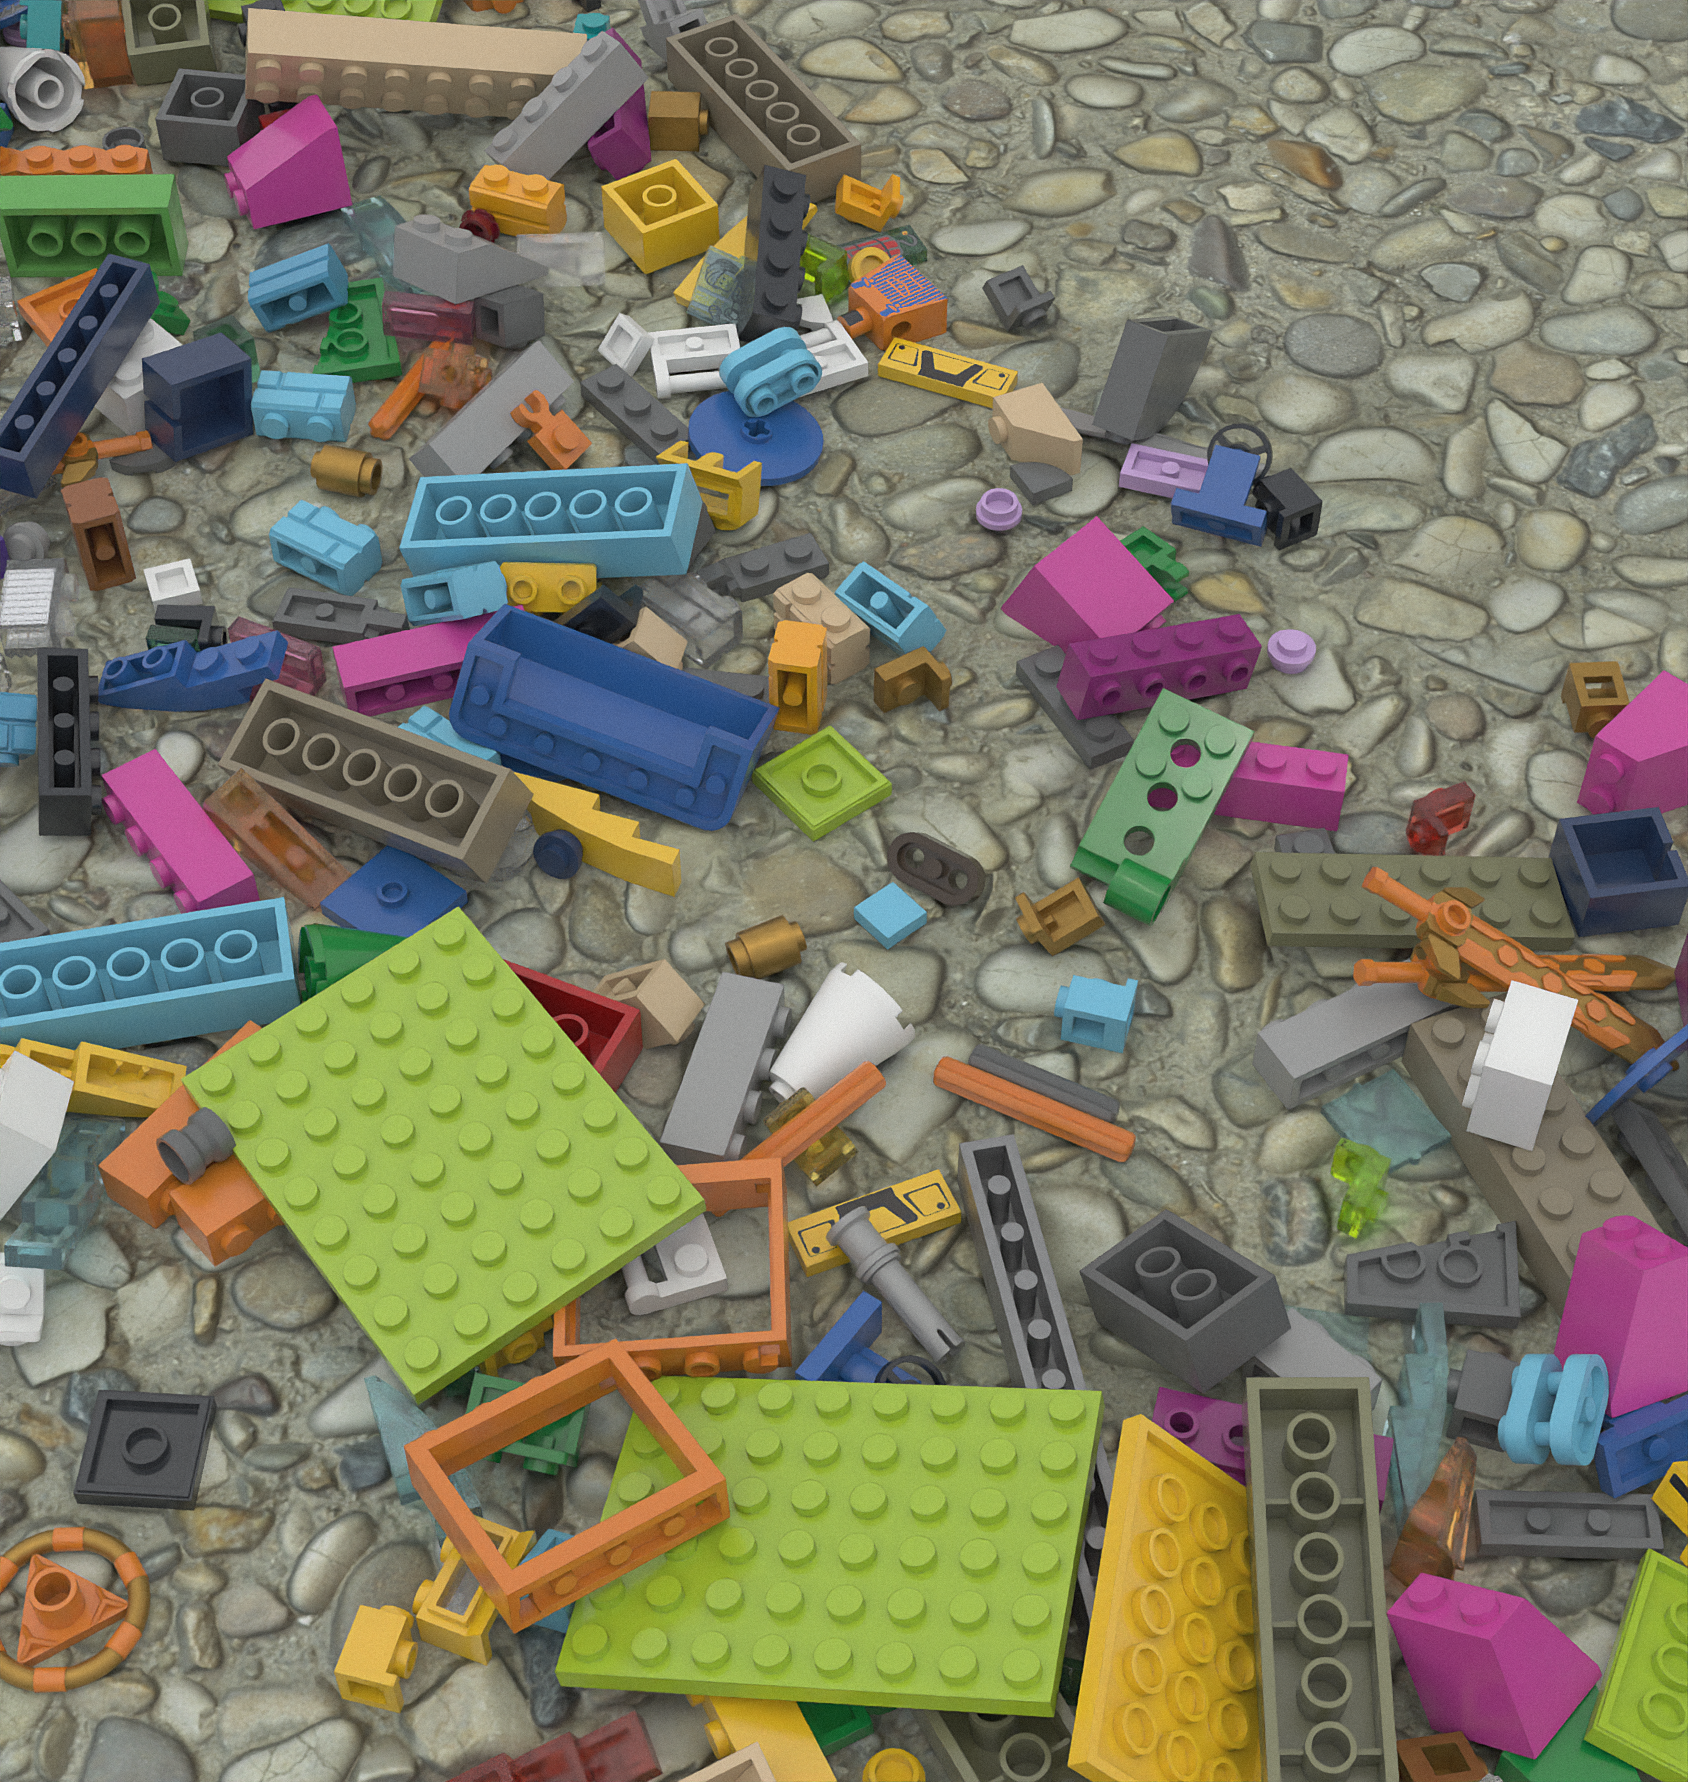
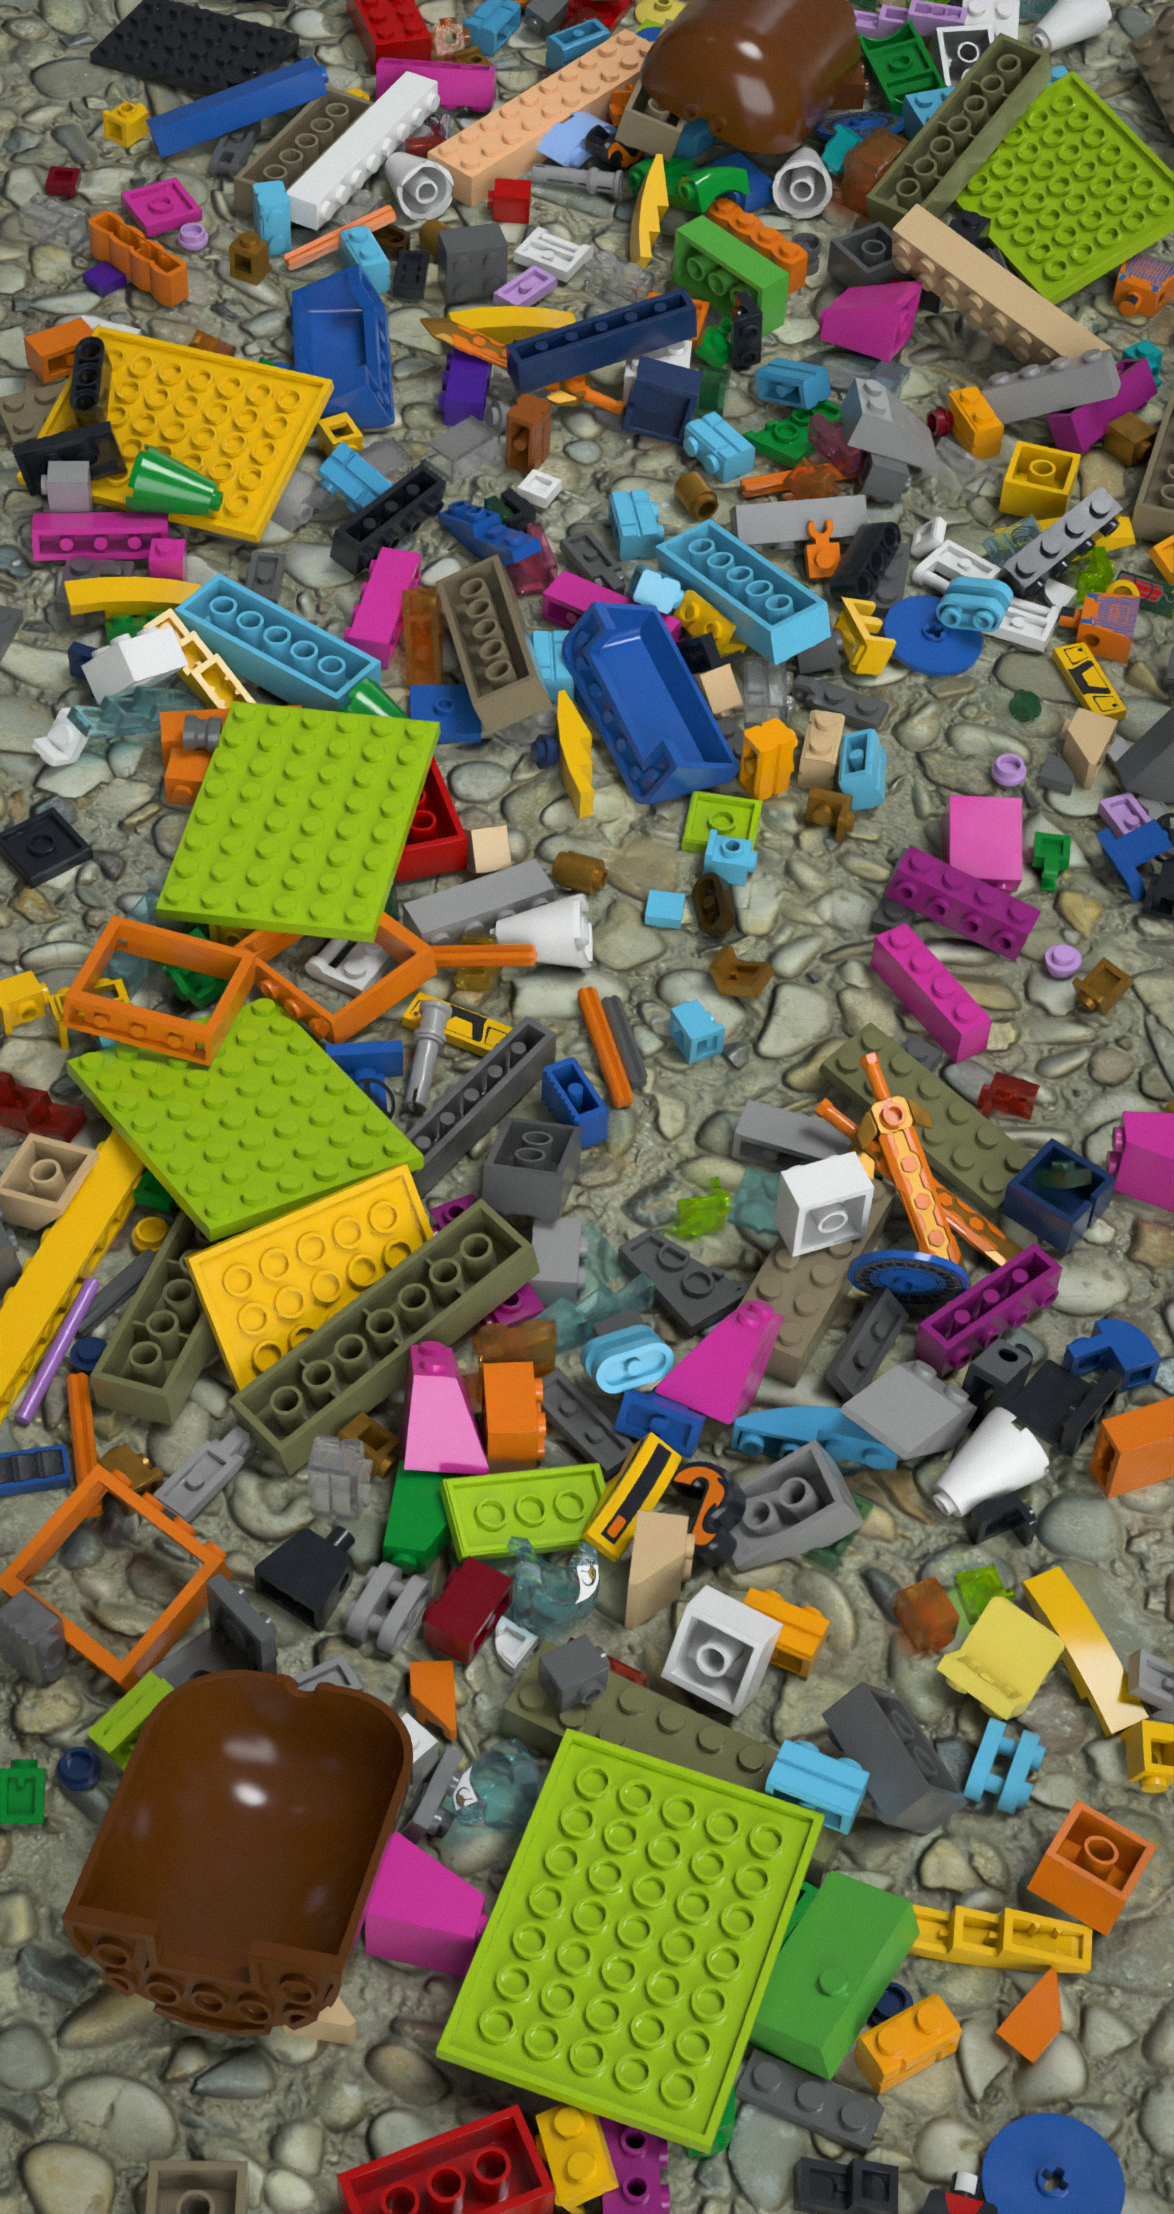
camera: 45 degrees right, 0 degrees up
hinge [1070,688,1255,927] -> none
none -> orange brick [481,1361,546,1474]
none -> blue brick [541,1057,610,1149]
none -> medium azure brick [703,829,758,886]
none -> black bracket [730,291,763,370]
none -> black beam [829,521,901,602]
none -> clear green plate [1009,689,1042,722]
none -> clear green plate [1035,1160,1092,1189]
none -> pearl gold bracket [1072,957,1134,1016]

